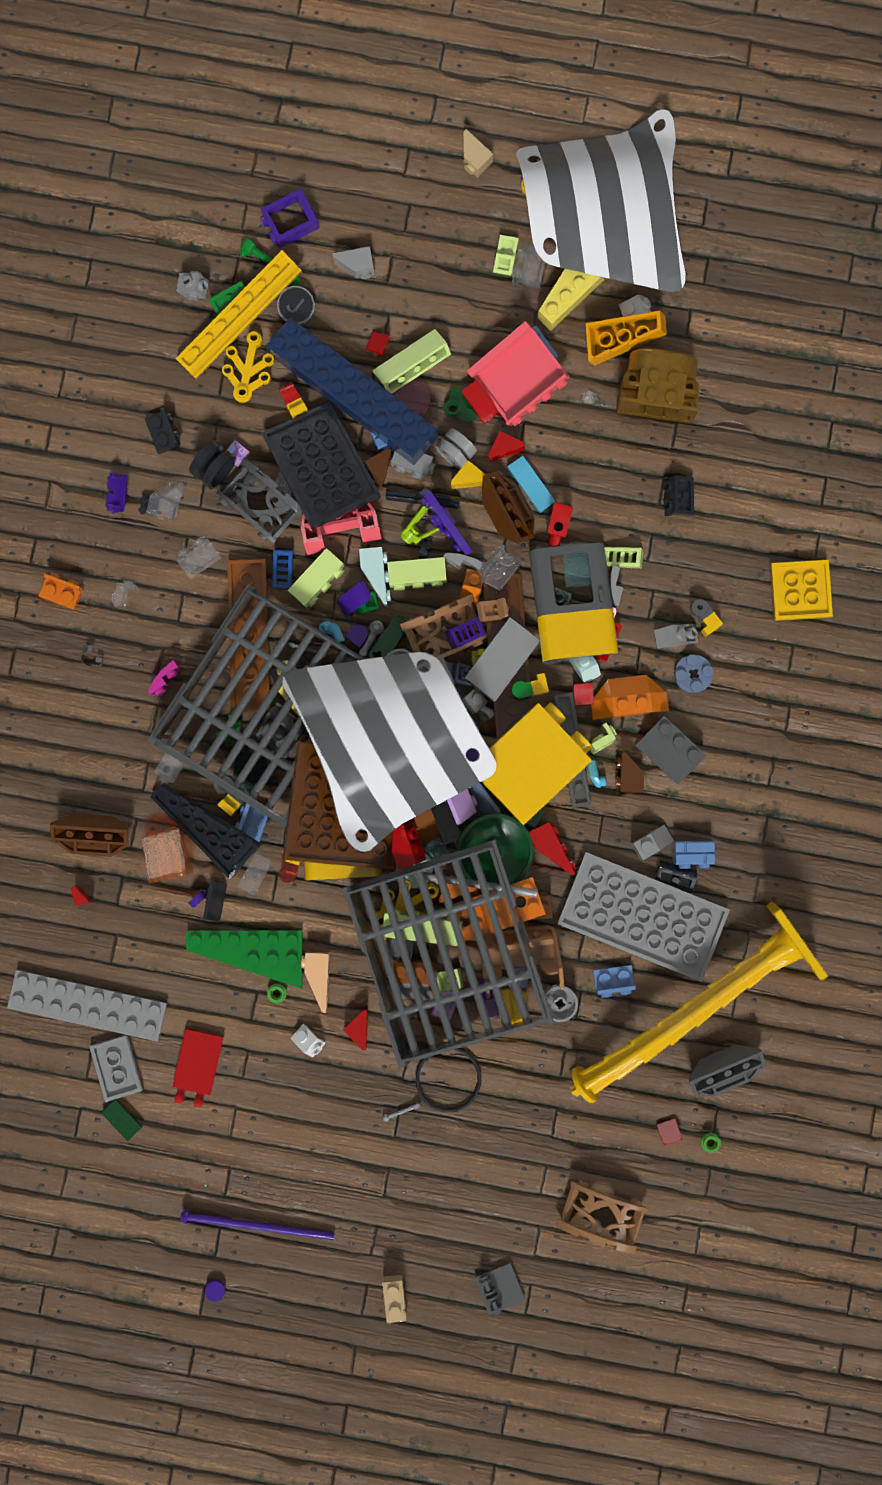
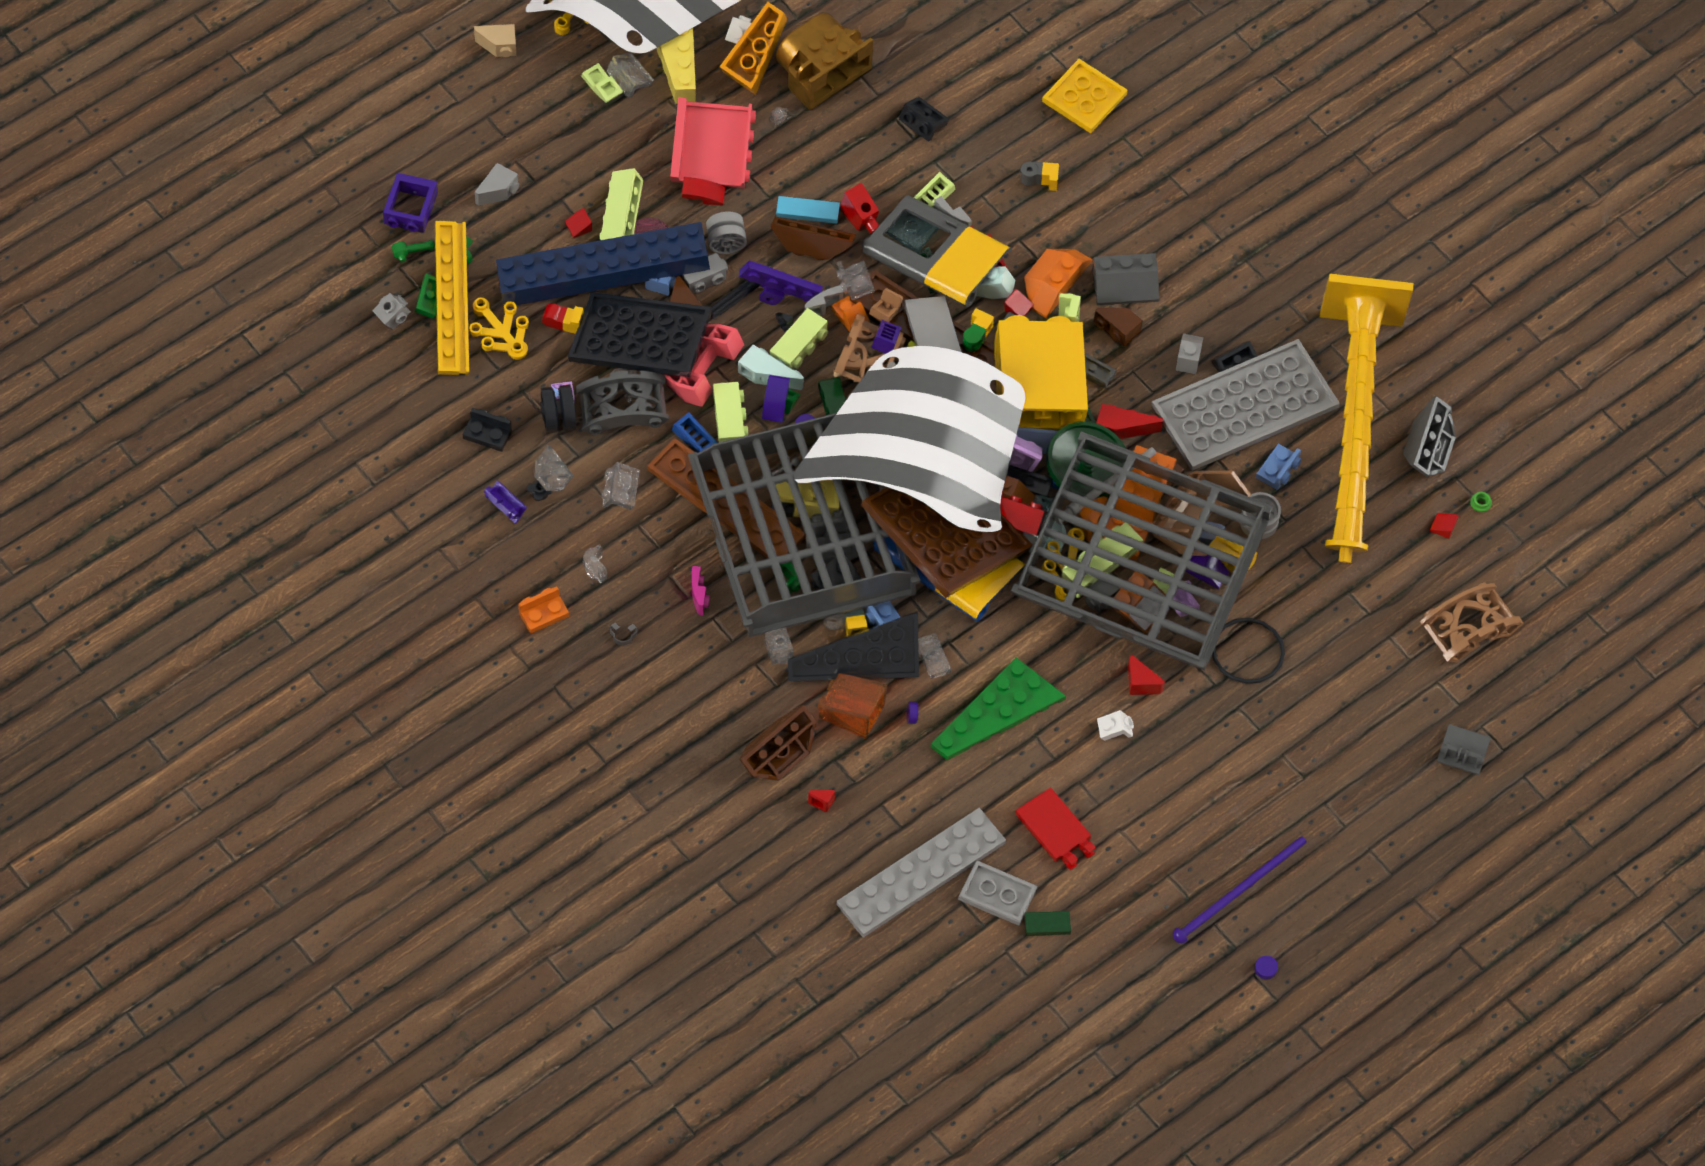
camera: 55 degrees left, 25 degrees down
black slope [203,881,227,921] -> none
bright green plate [267,984,287,1003] -> none
black tile [277,286,315,324] -> none
clear red leg [279,852,301,883] -> none
light nougat slope [301,952,330,1013] -> none
light grey piece [359,621,384,658] -> none
light grey hinge [382,1103,421,1122] -> none
tan brick [382,1275,407,1323] -> none
lime plant [400,506,440,544] -> none
dark green plate [443,386,477,422] -> none
yellow slope [451,461,486,489] -> none
red slope [488,431,525,463] -> none
medium azure arm [587,760,607,788] -> none
light grey slope [654,624,698,649] -> none
medium blue brick [673,841,715,869] -> none
sand blue plate [674,654,713,693] -> none

